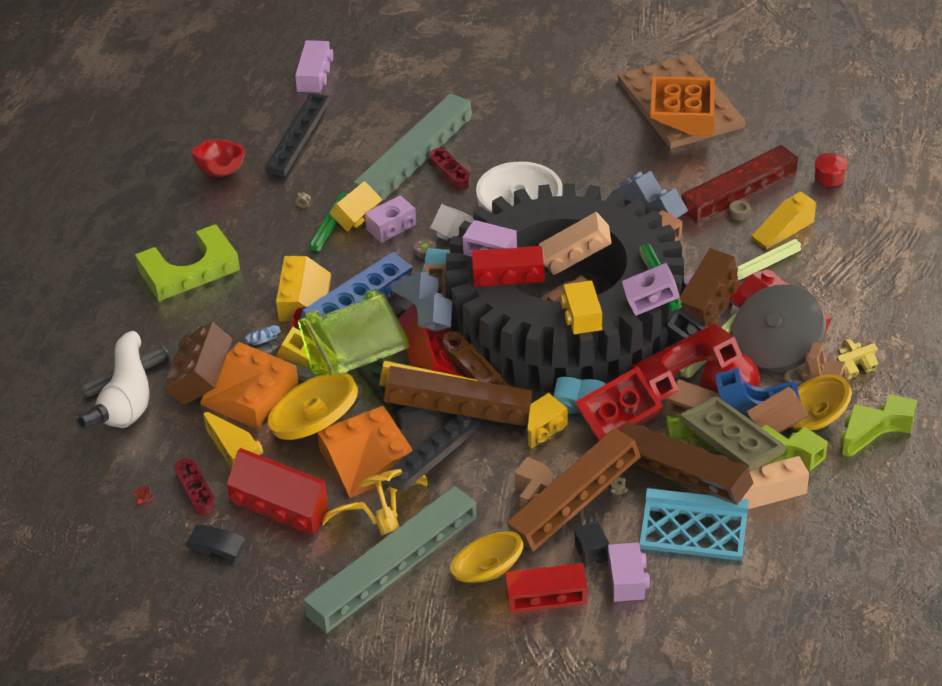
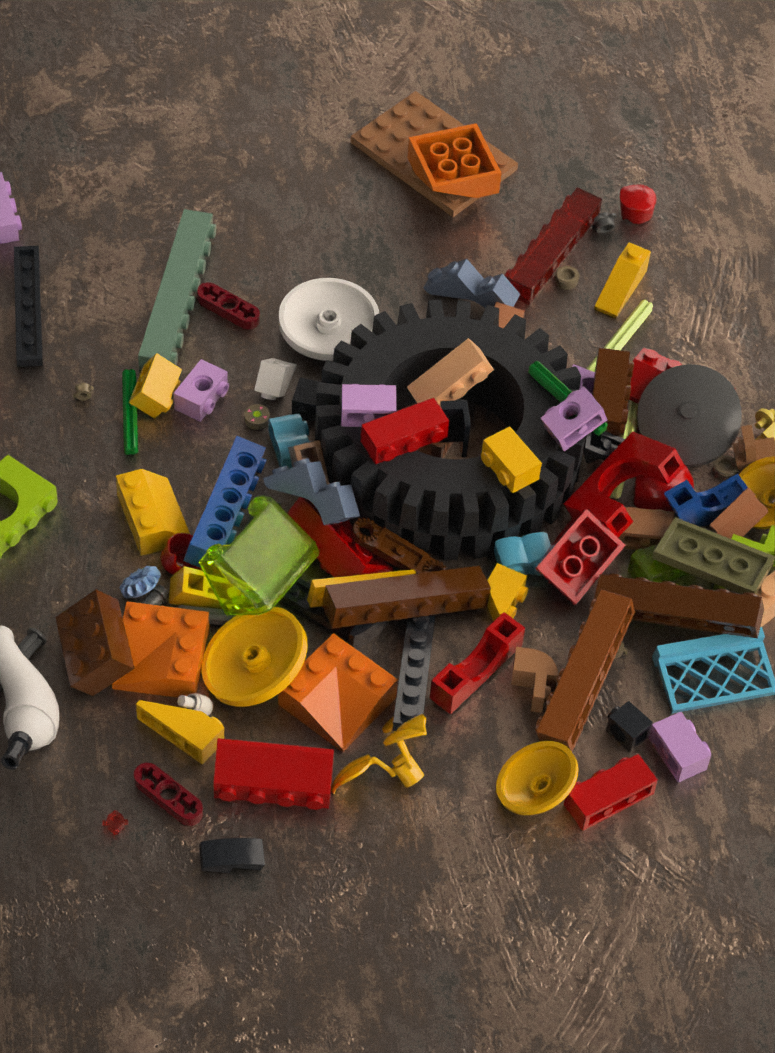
camera: 30 degrees left, 10 degrees up
sand green brick [303,486,477,633] -> none
none -> white cylinder [177,693,213,716]
none -> red arch [429,612,525,715]
none -> black panel [438,400,471,457]
none -> dark grey plate [591,212,617,233]

